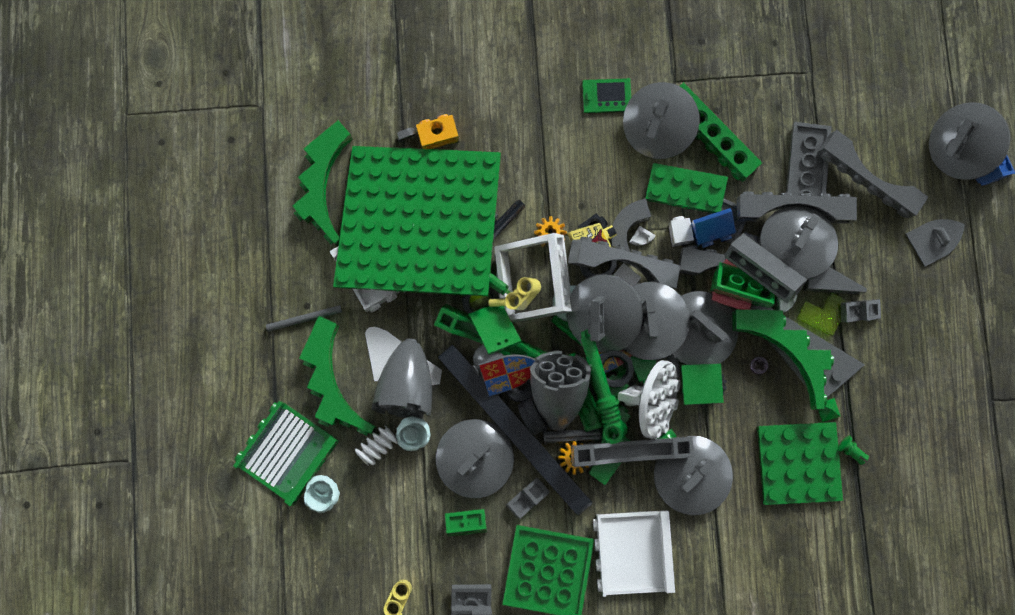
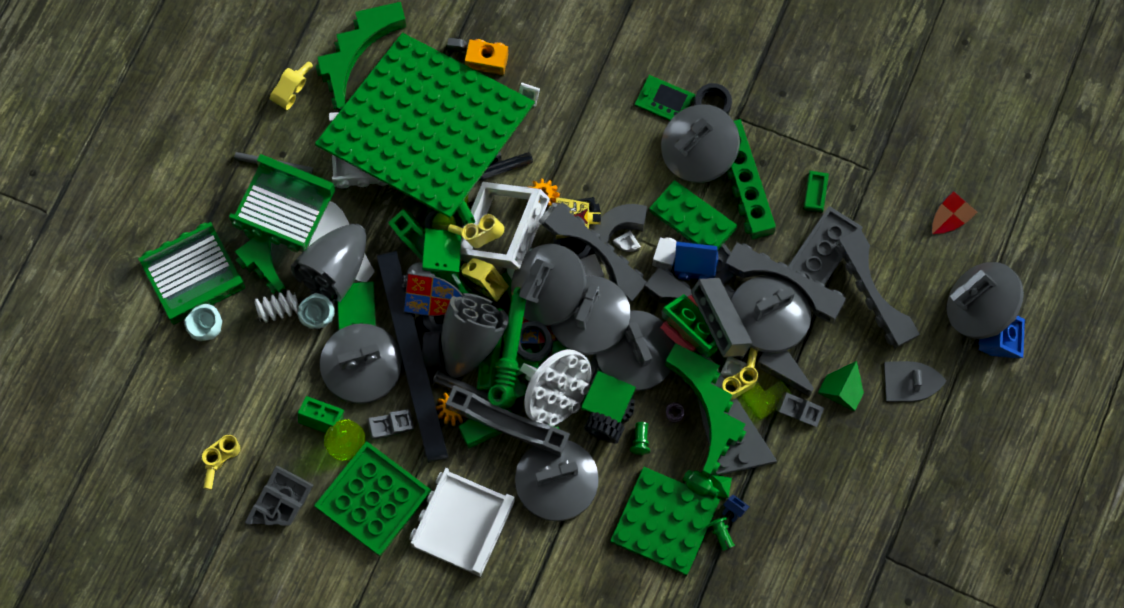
camera: 25 degrees right, 10 degrees down
none -> panel [229,154,335,253]
none -> light yellow beam [270,62,313,110]
none -> clear neon green tile [324,419,365,461]
none -> green container [338,281,376,330]
none -> light yellow torso [460,258,509,302]
none -> white slope [519,83,540,107]
none -> black tyre [584,412,625,444]
none -> green pin [630,422,650,455]
none -> green plant [683,470,720,497]
none -> black tyre [694,83,732,115]
none -> light yellow beam [721,348,758,400]
none -> dark blue tile [722,494,750,522]
none -> green tile [803,170,829,213]
none -> green slope [818,361,864,411]
none -> shield [931,191,978,234]

